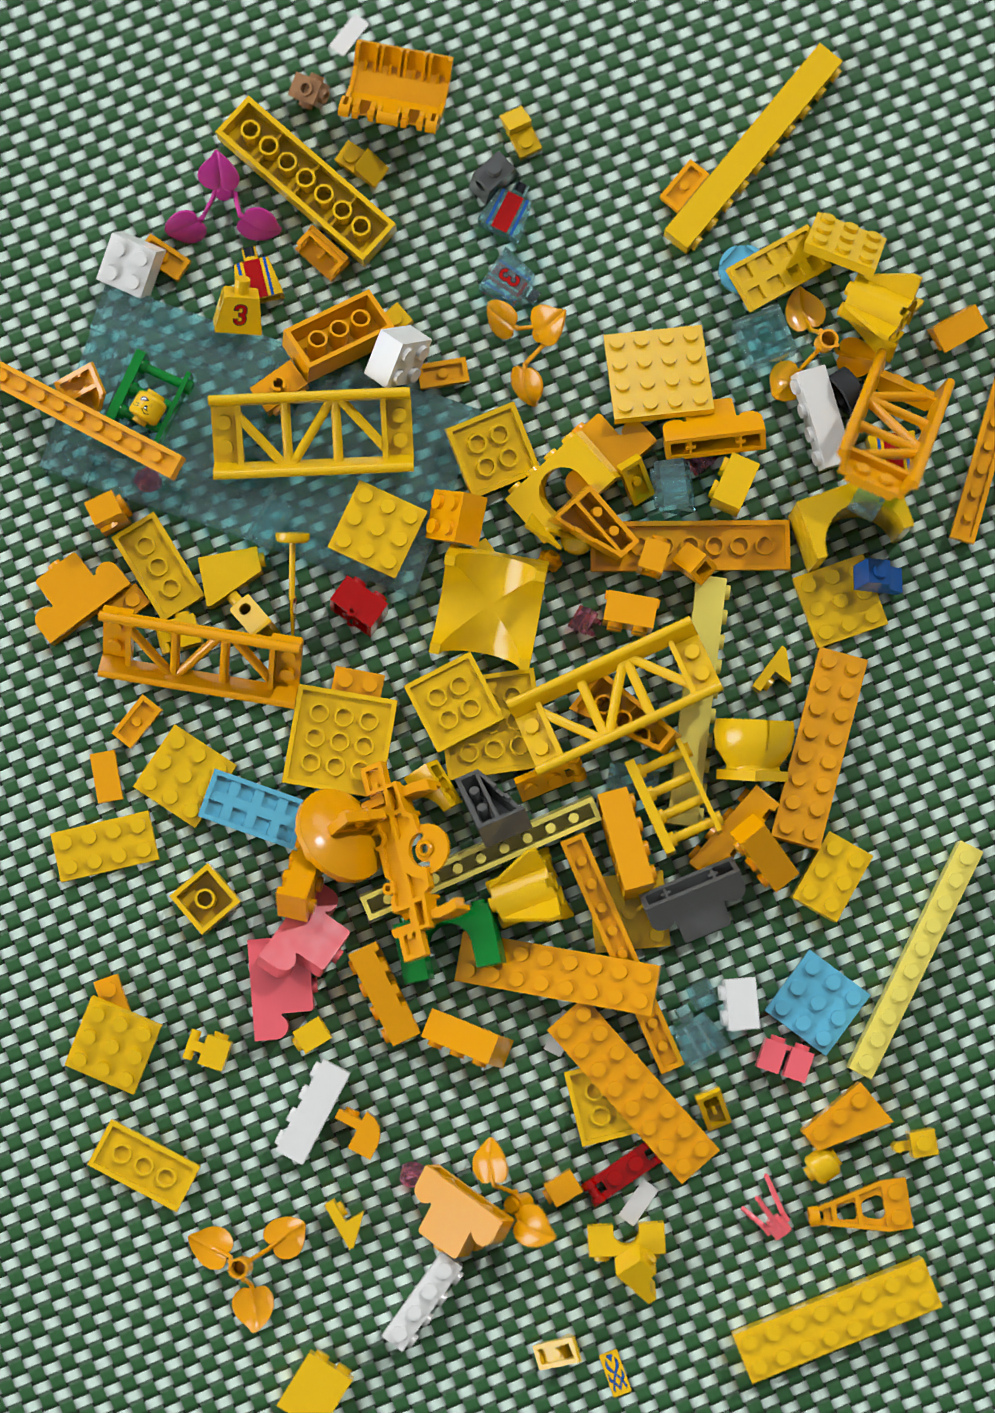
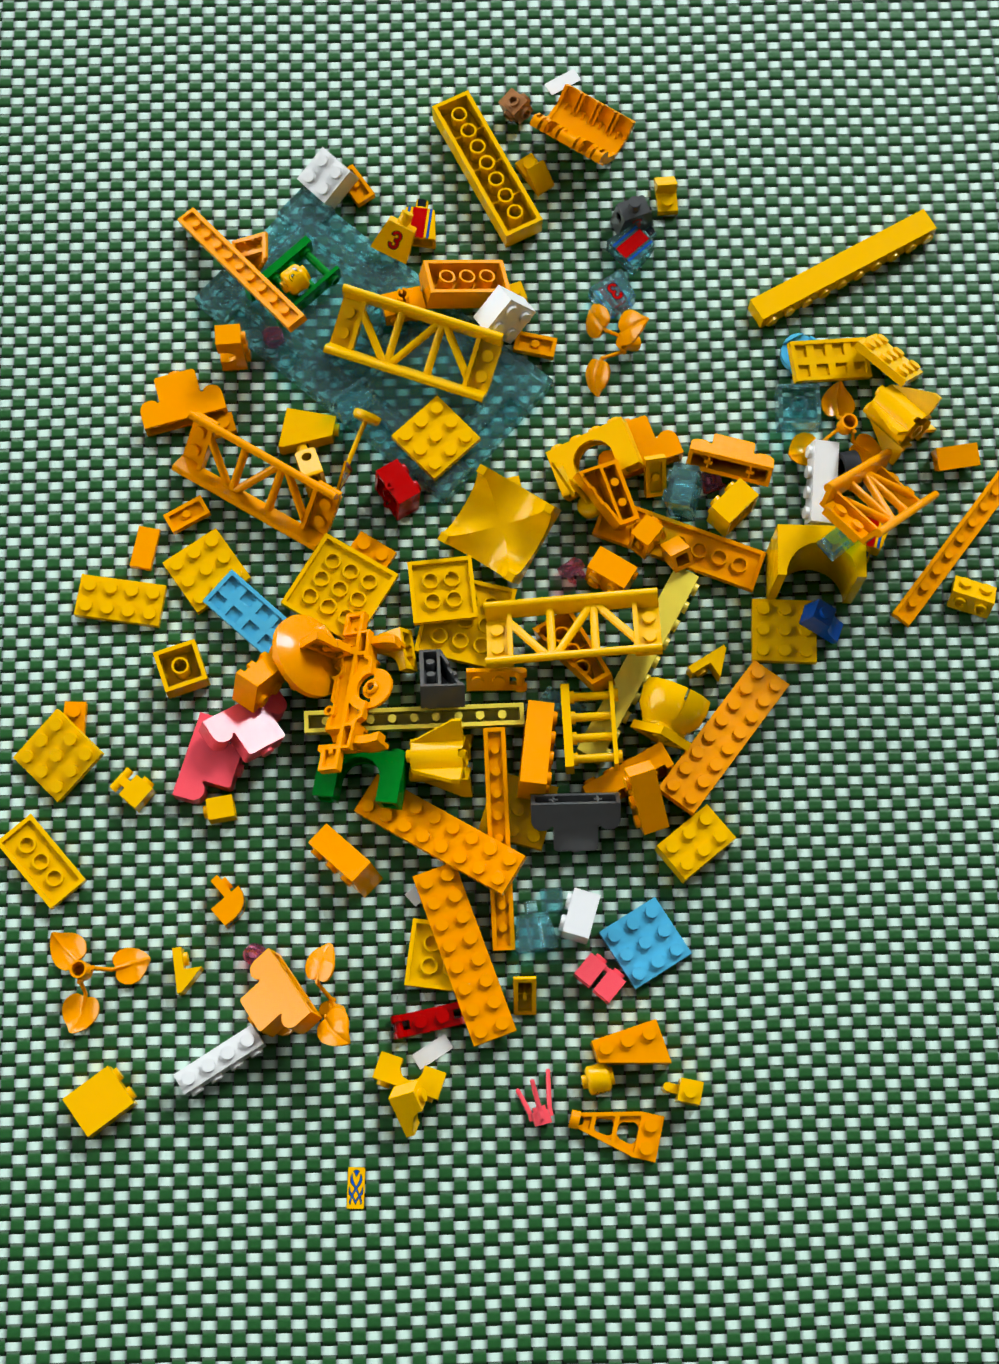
camera: 15 degrees right, 10 degrees down
yellow plate [111,511,205,620] -> none
yellow brick [155,611,204,655] -> none
dark pink plant [165,150,282,243] -> none
white brick [274,1059,351,1165] -> none
light orange hinge [295,224,350,283] -> none
light orange wedge [348,941,421,1046] -> none
light orange brick [425,489,488,547] -> none
yellow plate [444,401,540,496] -> none
yellow slope [532,1333,582,1370] -> none
light orange plate [538,549,562,572] -> none
light orange brick [542,1168,583,1207] -> none
yellow plate [603,325,714,424] -> none
light orange plate [659,159,710,213] -> none
yellow brick [731,1255,943,1384] -> none
light yellow brick [846,841,983,1079] -> none

